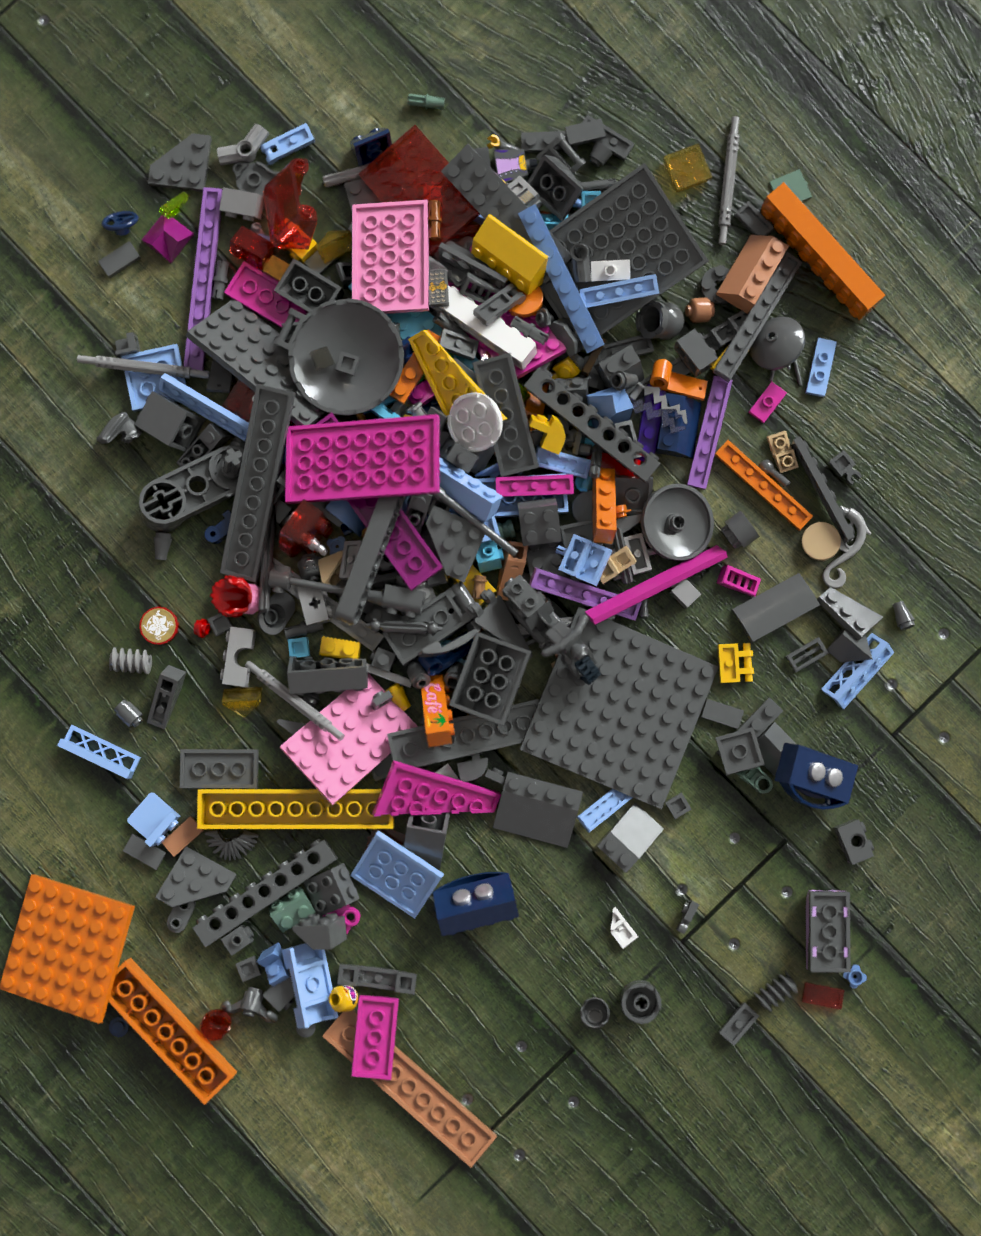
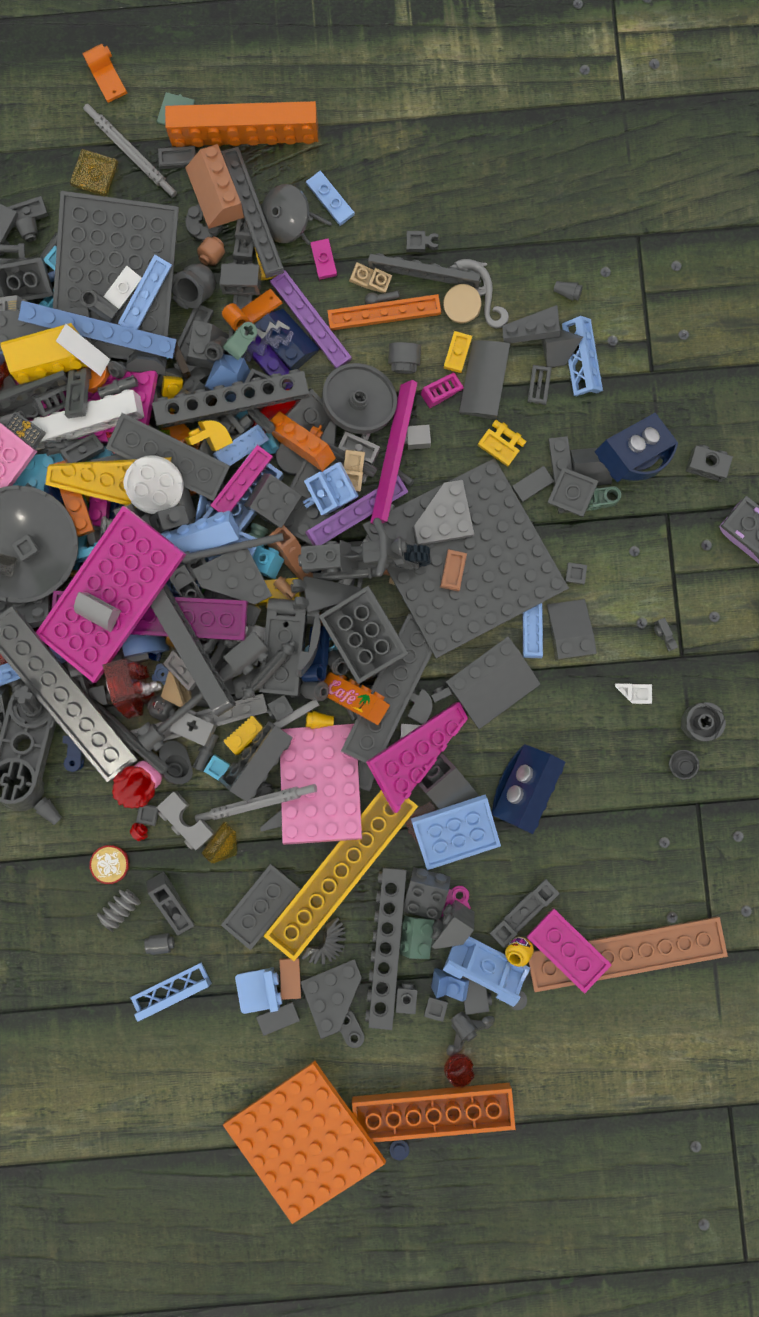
camera: 50 degrees left, 0 degrees up
dark grey plate [371,690,393,711] -> none
none -> white sticker [56,324,110,376]
none -> light grey brick [74,592,121,632]
none -> orange door [82,44,127,103]
none -> sand green piece [222,322,257,360]
none -> light grey plate [414,480,474,546]
none -> nougat tile [440,549,467,592]
none -> yellow plate [444,331,472,373]

